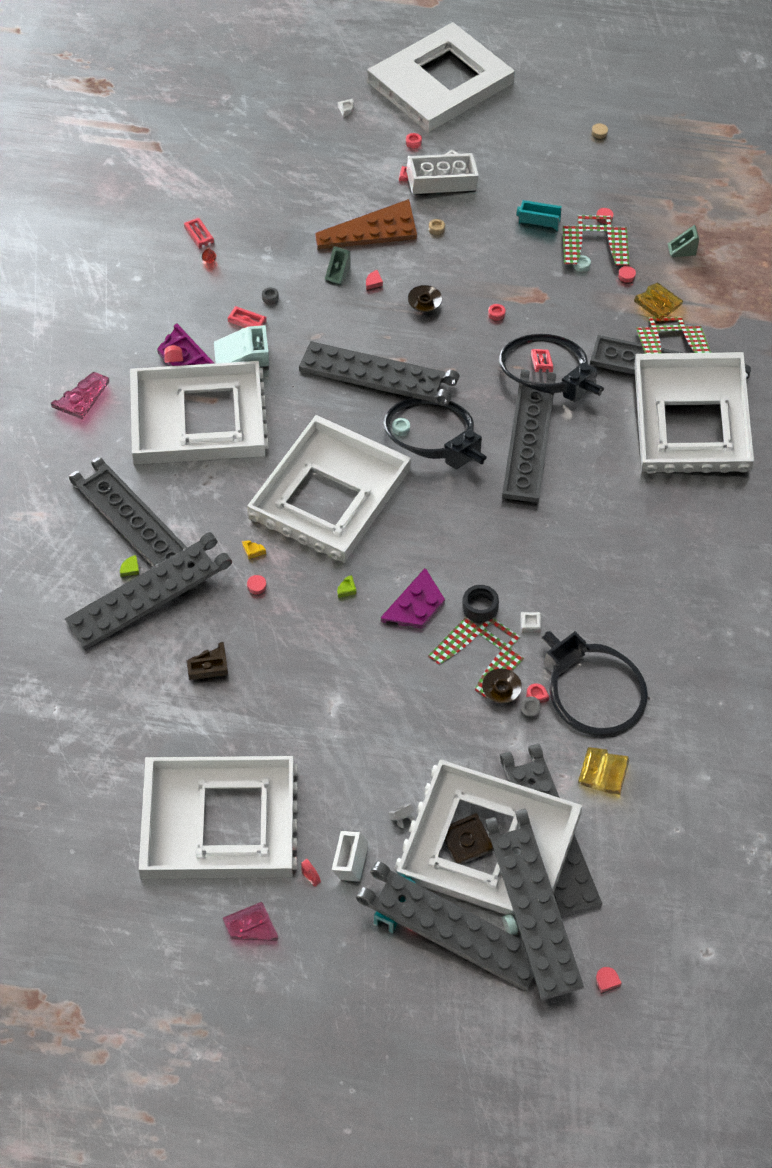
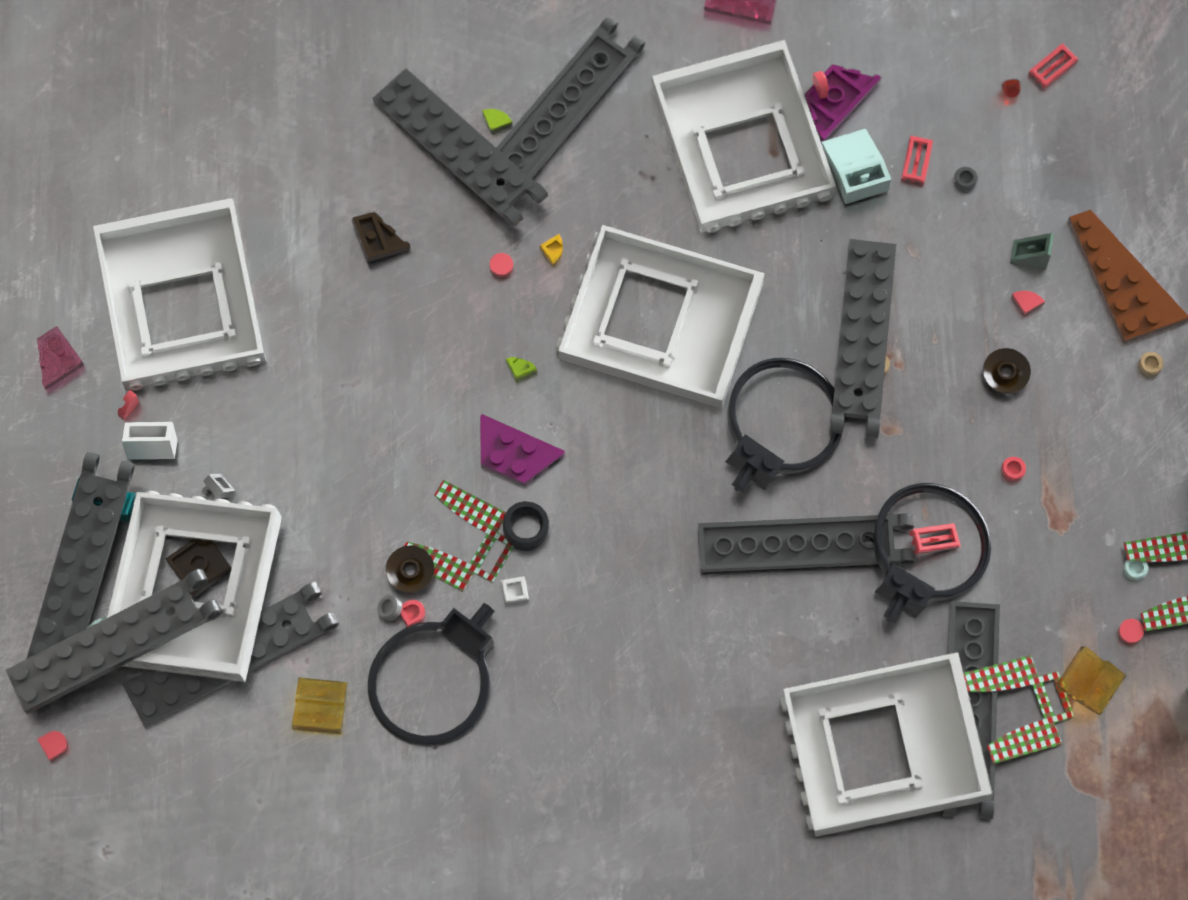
camera: 80 degrees right, 15 degrees up
light aqua tile [392,418,410,436] -> none

